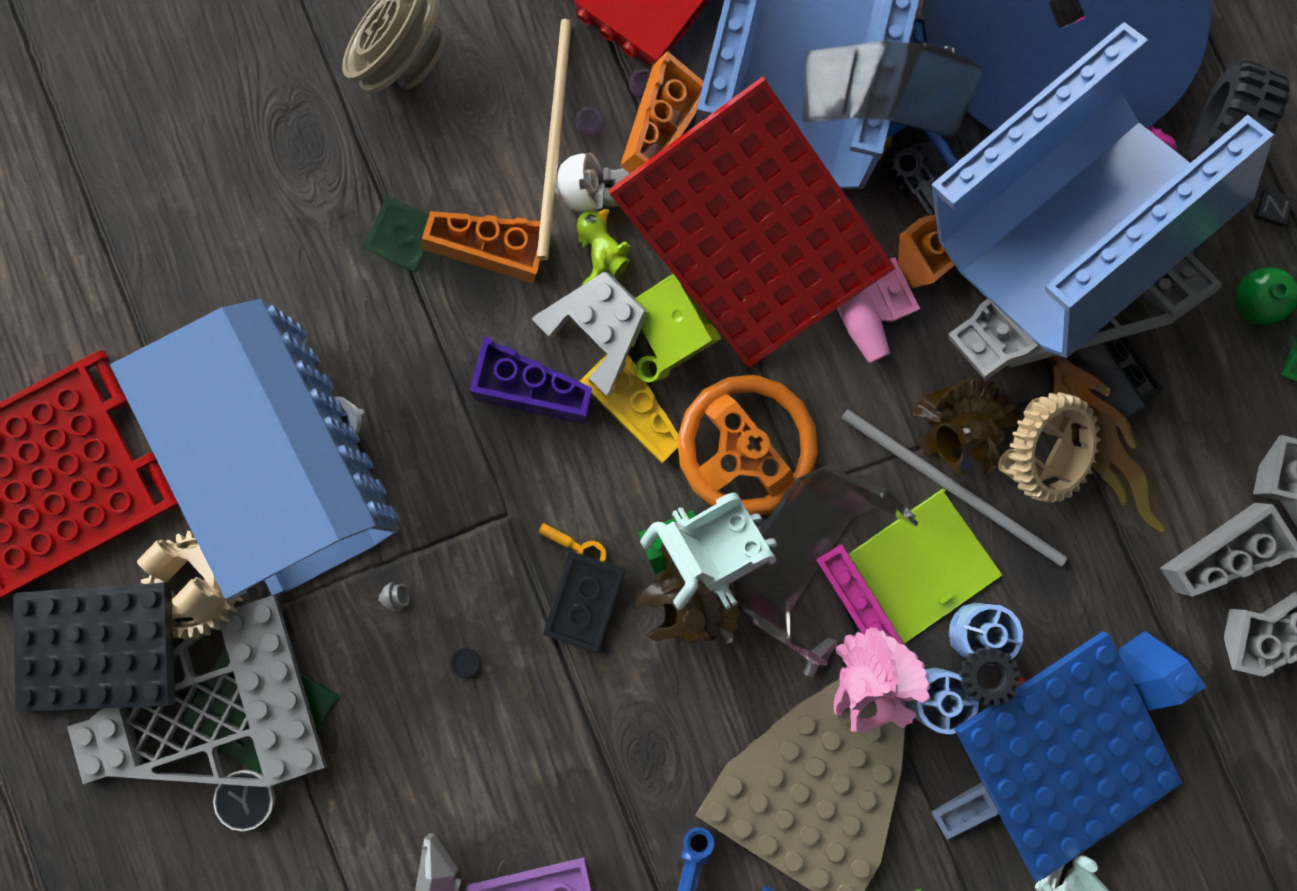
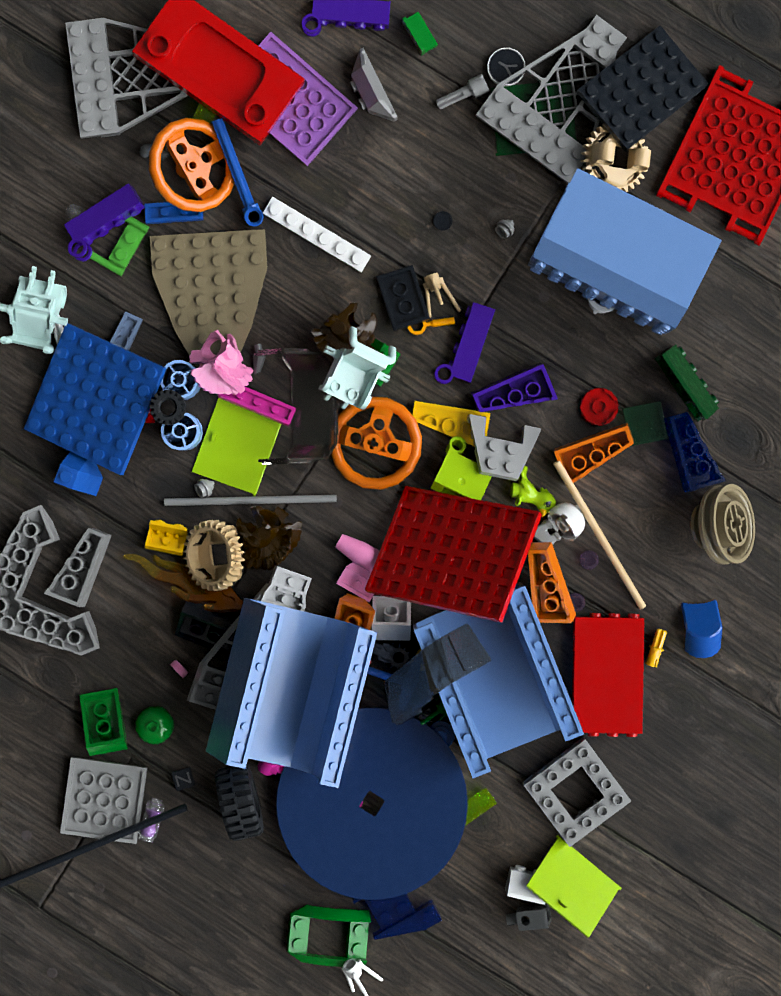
camera: 140 degrees right, 5 degrees up
none -> yellow bracket [145,520,188,556]
none -> bright pink tile [170,660,188,678]
none -> light grey plate [194,479,215,498]
none -> white plate [263,197,371,273]
none -> white slope [372,596,411,641]
none -> tan plant [423,273,461,318]
none -> dark purple hinge [434,302,495,384]
none -> light grey piece [436,74,489,109]
none -> red tile [580,388,618,426]
none -> dark green piece [655,345,719,422]
none -> clear blue wedge [663,412,726,492]

